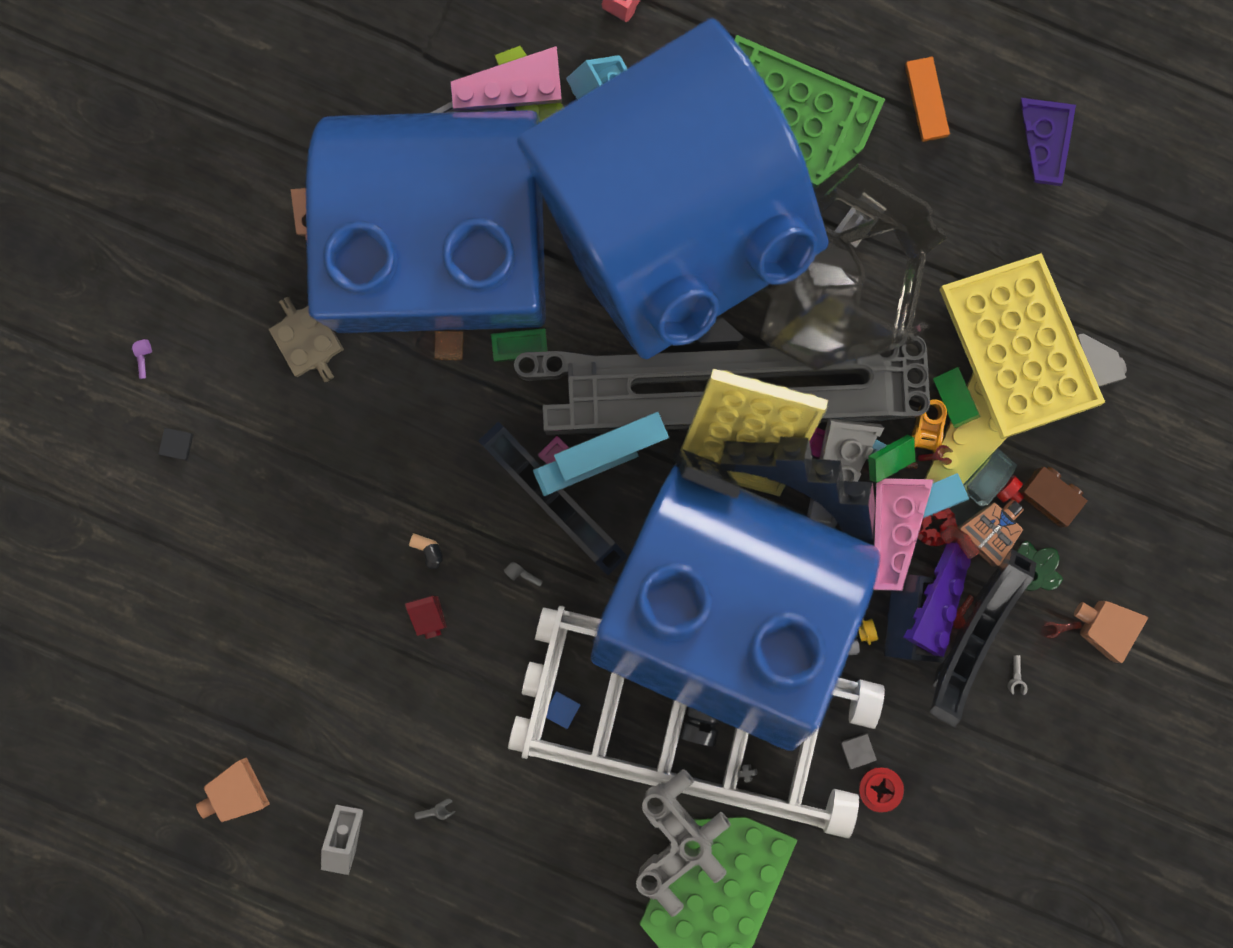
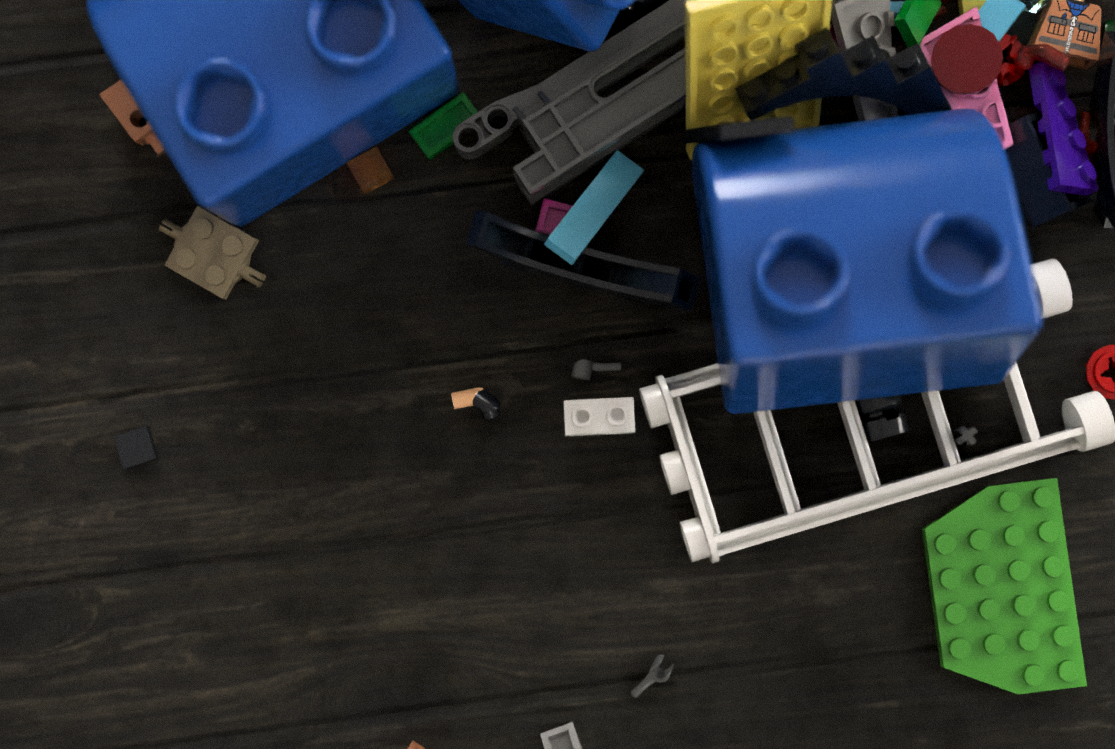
camera: 25 degrees left, 0 degrees up
medium lavender hand [132,339,152,379] -> none
dark red slope [405,596,447,639] -> none
blue tile [546,691,581,729] -> none
medium azure tile [554,411,669,481] -> none
light grey pin [636,769,731,917] -> none
flat silver tile [840,733,876,769] -> none
none -> white brick [564,397,635,437]
none -> dark red tile [931,24,1003,95]

